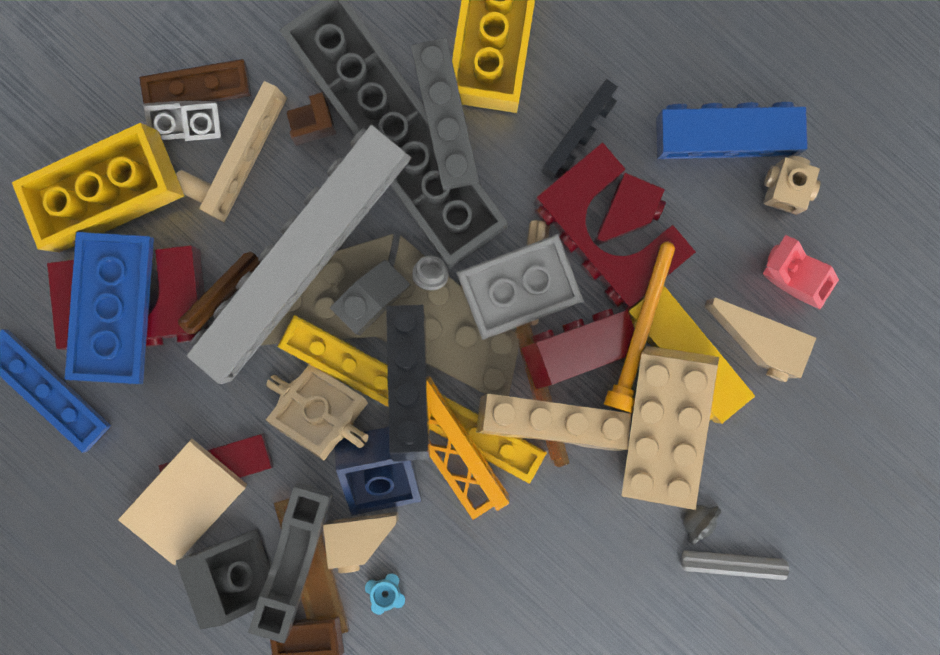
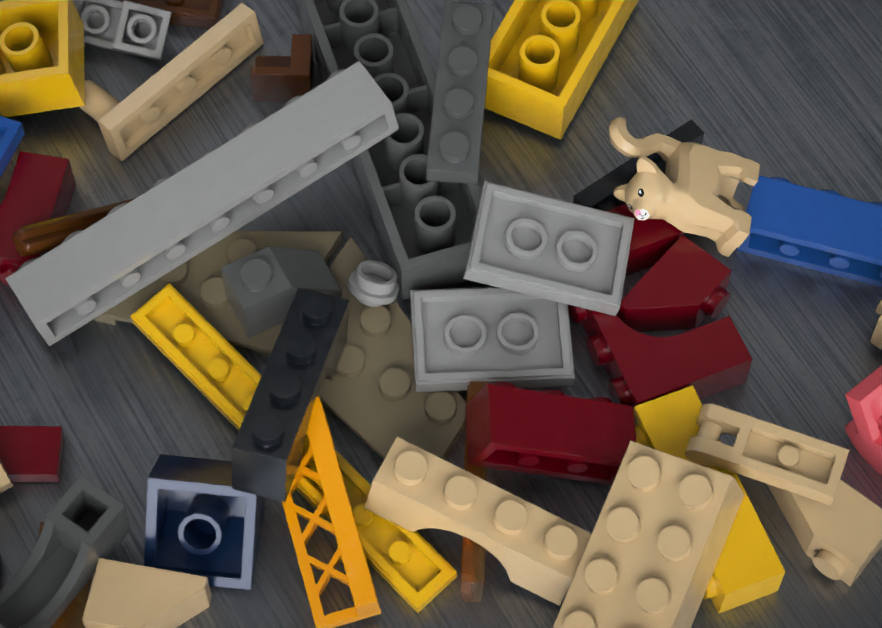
camera: 20 degrees right, 25 degrees down
tan plate [266,364,368,461] -> none
light orange piece [604,242,675,413] -> none
none -> light grey tile [463,181,635,316]
none -> tan animal [609,116,760,257]
none -> tan plate [685,404,850,506]

